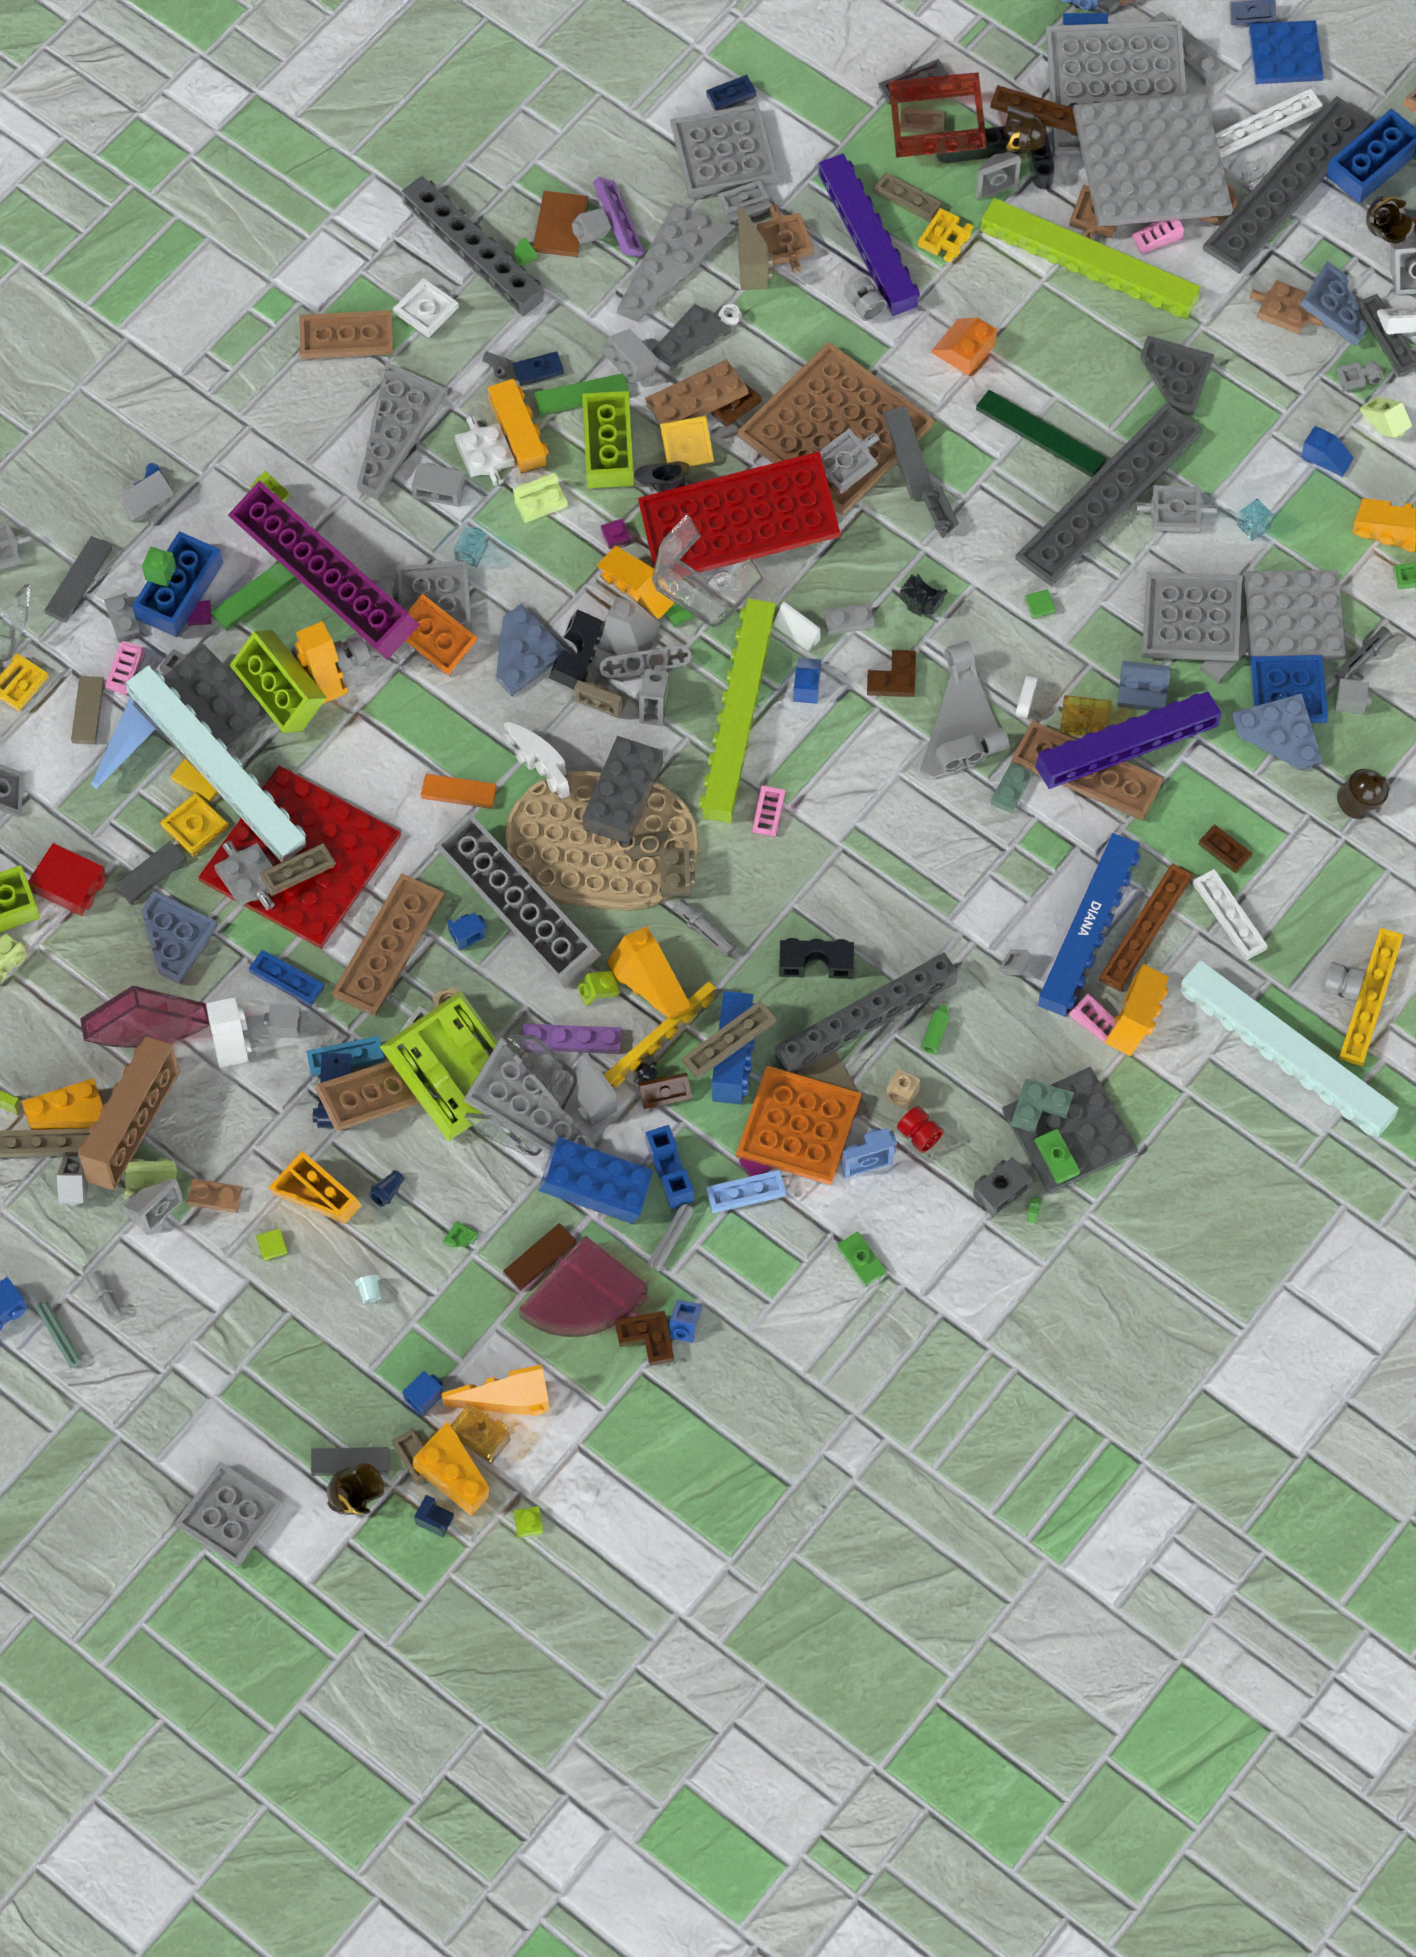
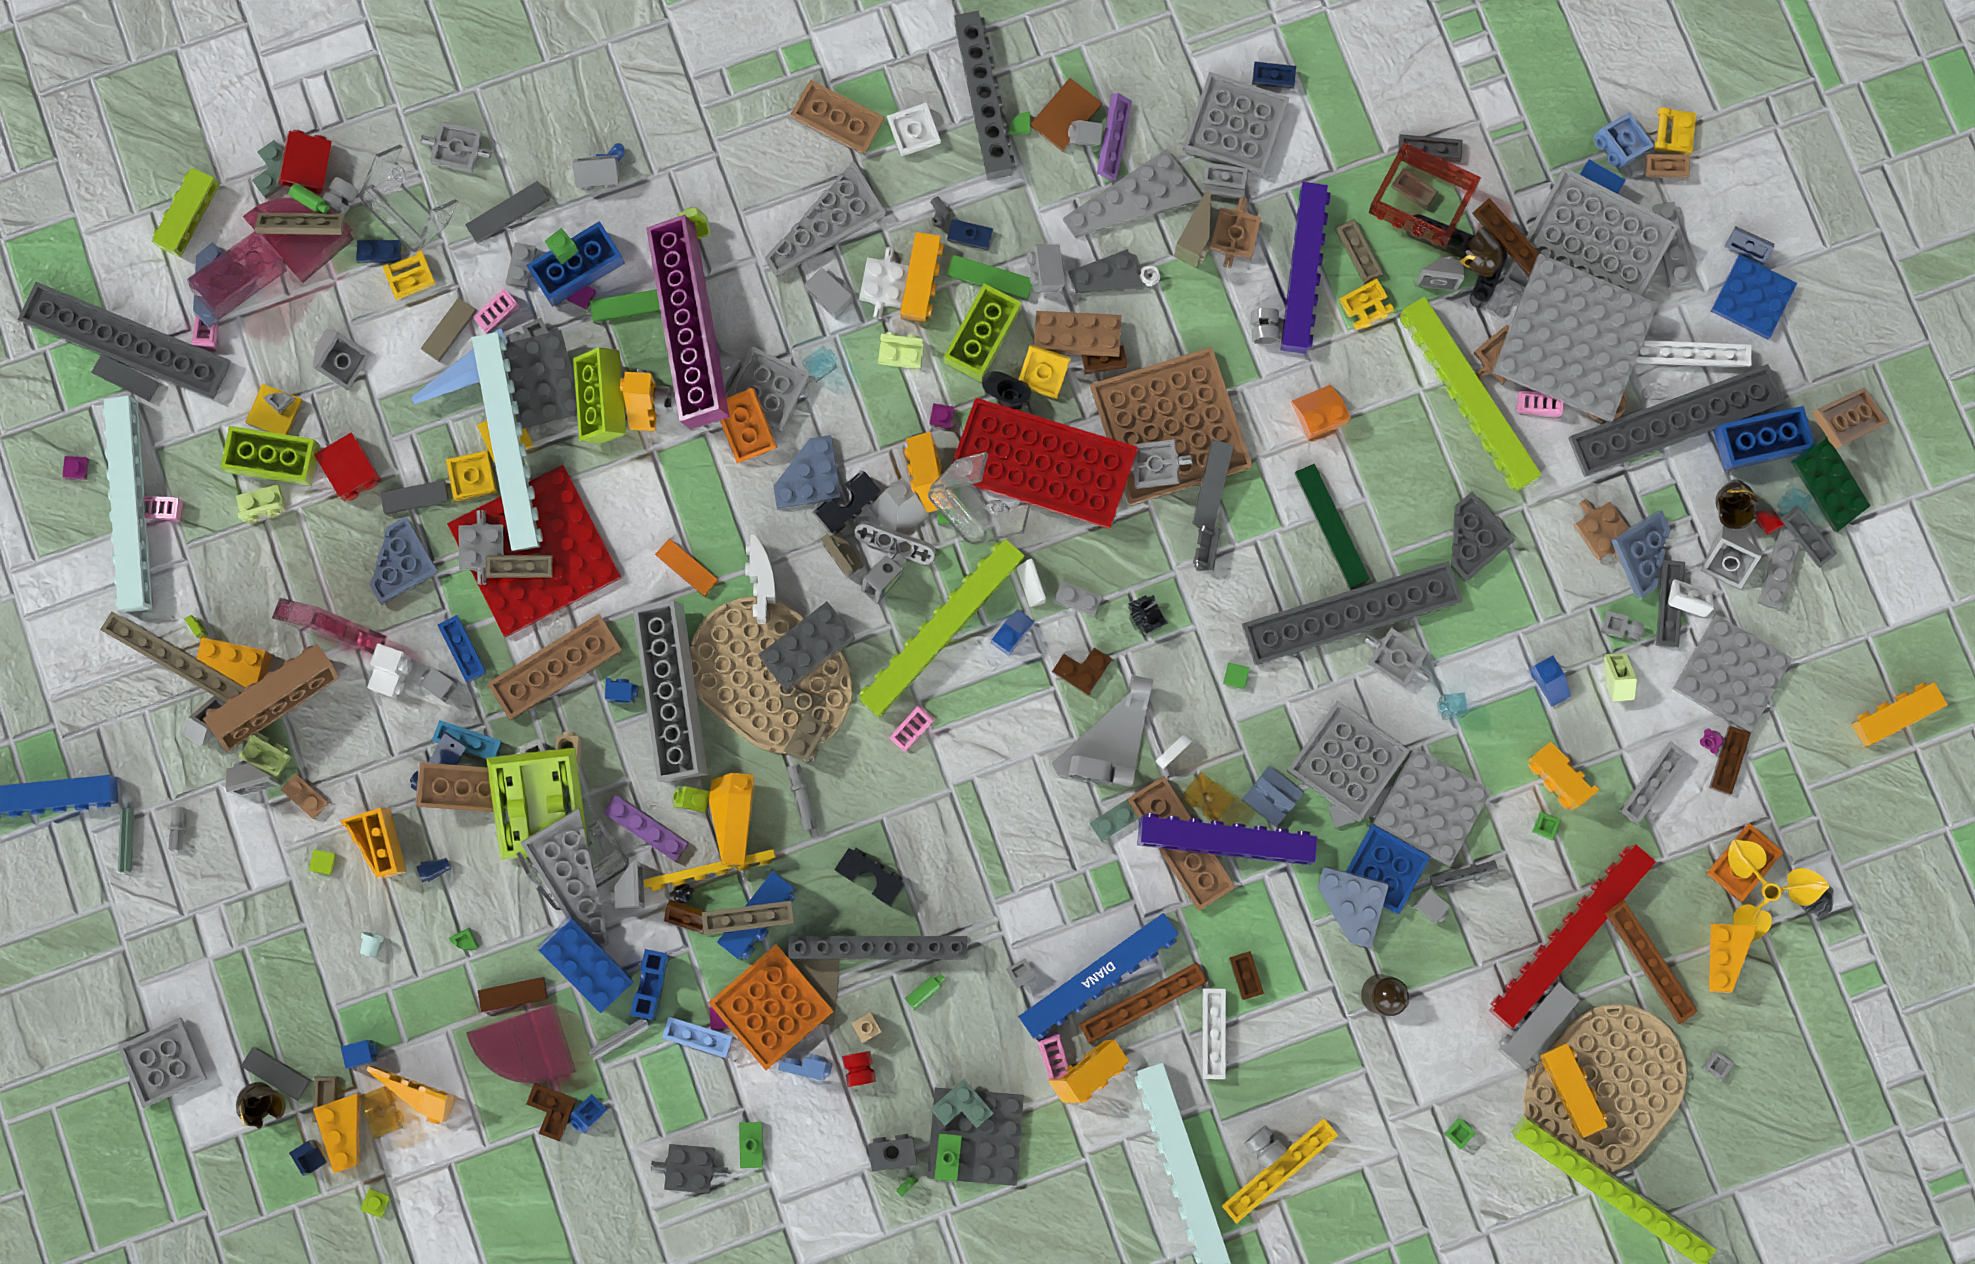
camera: 30 degrees right, 15 degrees up
none -> dark grey plate [651,1144,728,1194]

